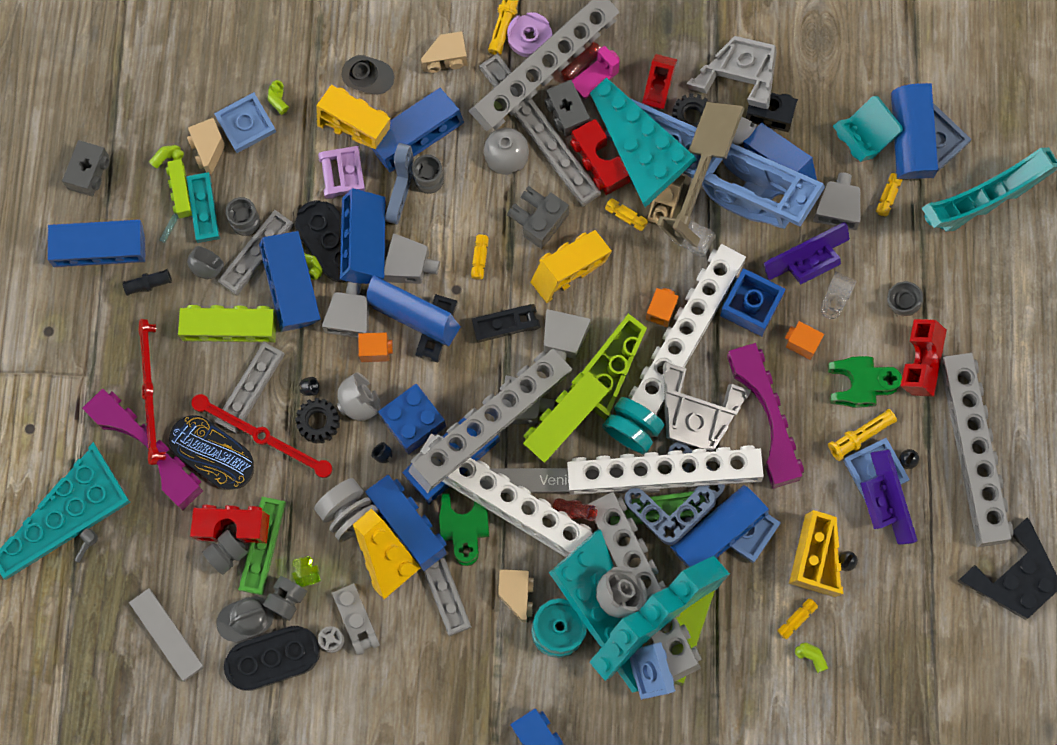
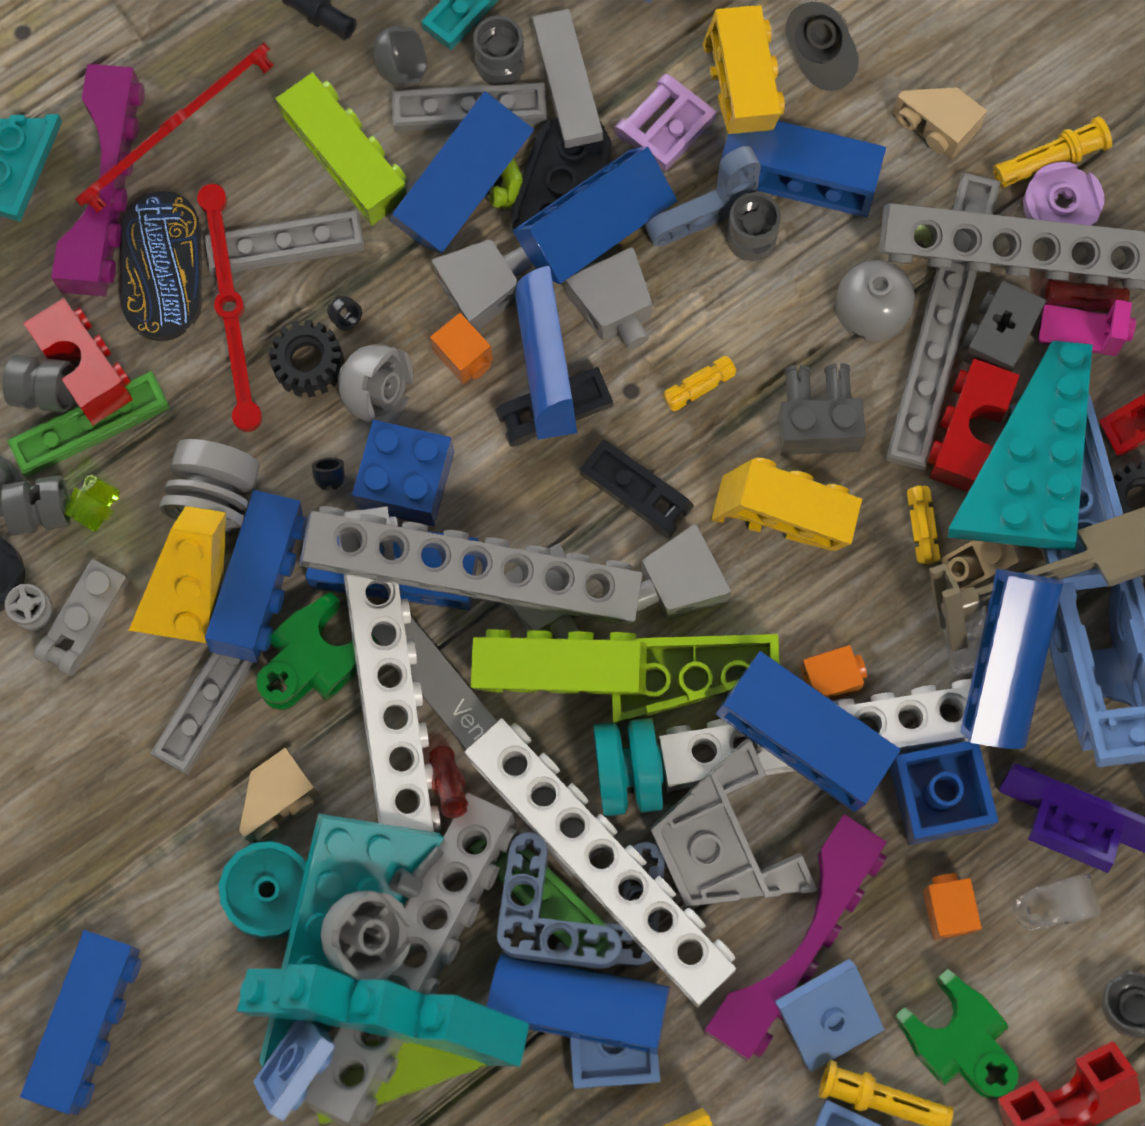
camera: 50 degrees right, 0 degrees up
none -> dark grey hand [389,847,444,898]
none -> light grey tile [532,9,603,148]
none -> blue brick [715,651,901,812]
none -> medium blue plate [775,959,884,1073]
none -> blue brick [960,569,1064,749]

